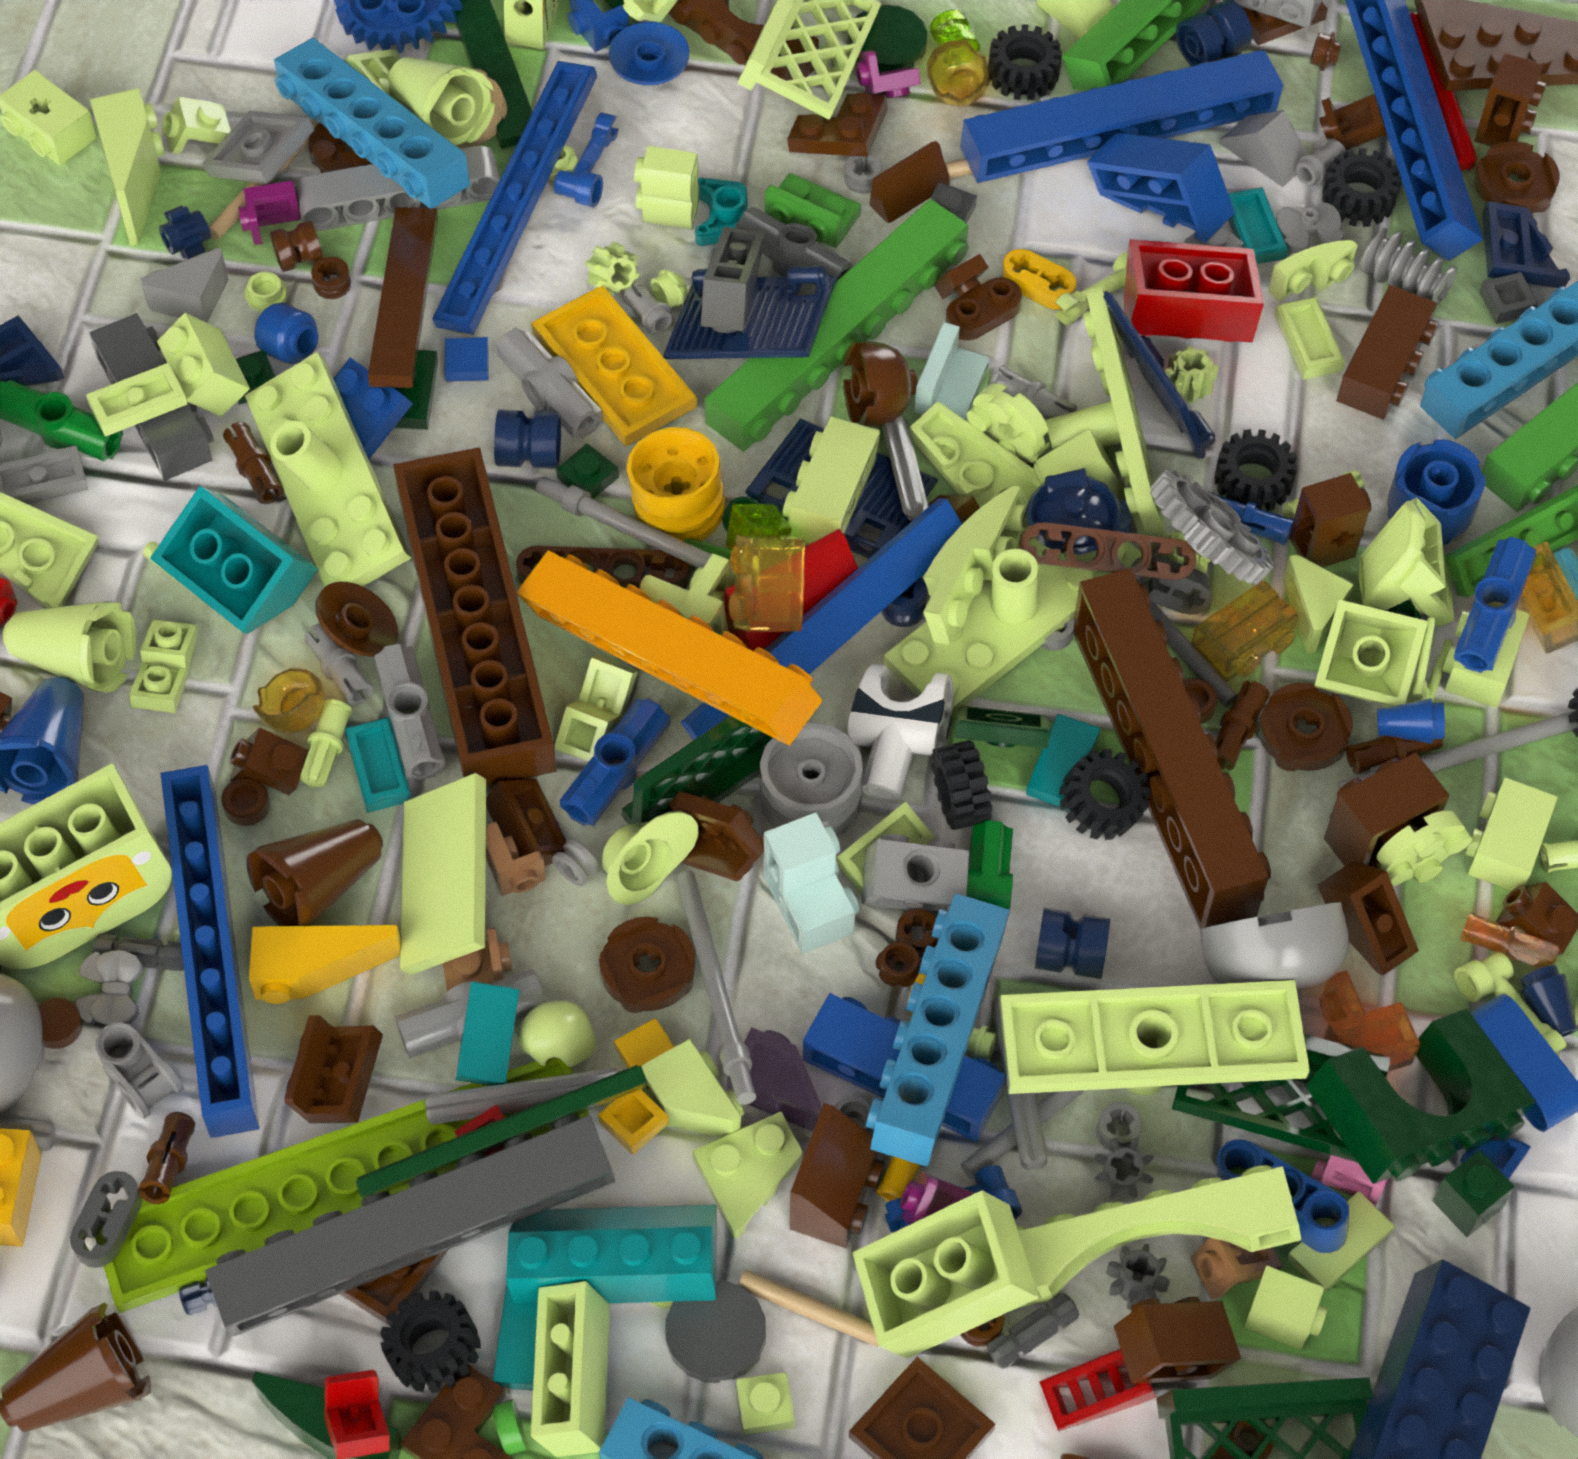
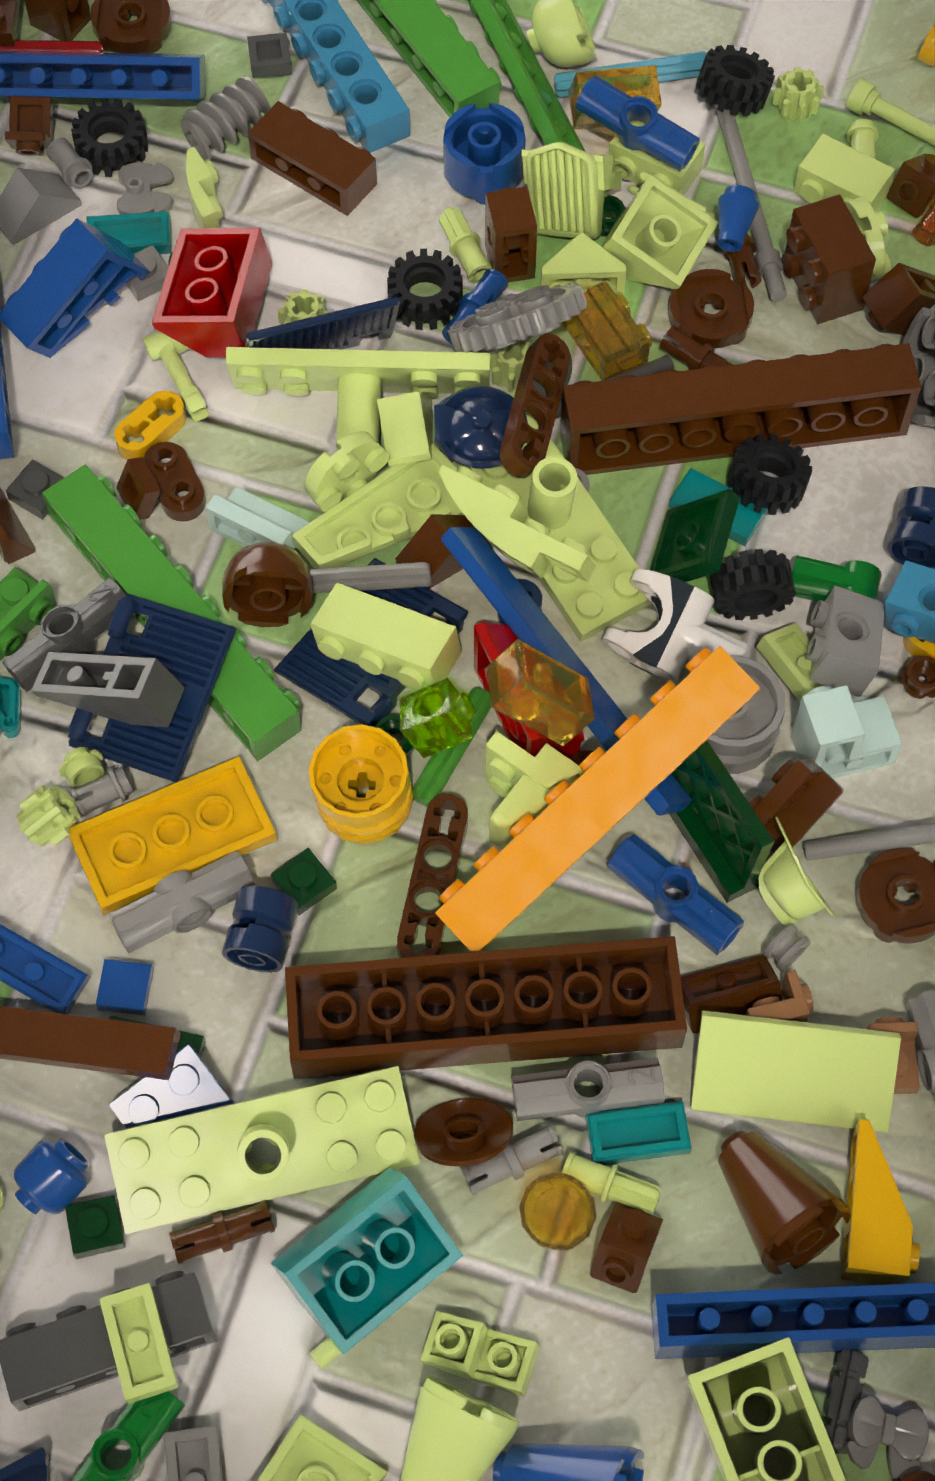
camera: 80 degrees left, 5 degrees up
yellowish green brick [157,313,250,417] -> none
reddish brown tile [221,778,270,826] -> none
light grey bar [536,476,754,585] -> none
yellowish green slope [554,655,638,762] -> none
reddish brown bush [896,909,938,957] -> none
light grey pin [990,365,1077,419] -> none
yellowish green tile [1274,297,1345,380] -> none
dark blue wing [1482,201,1570,288] -> none

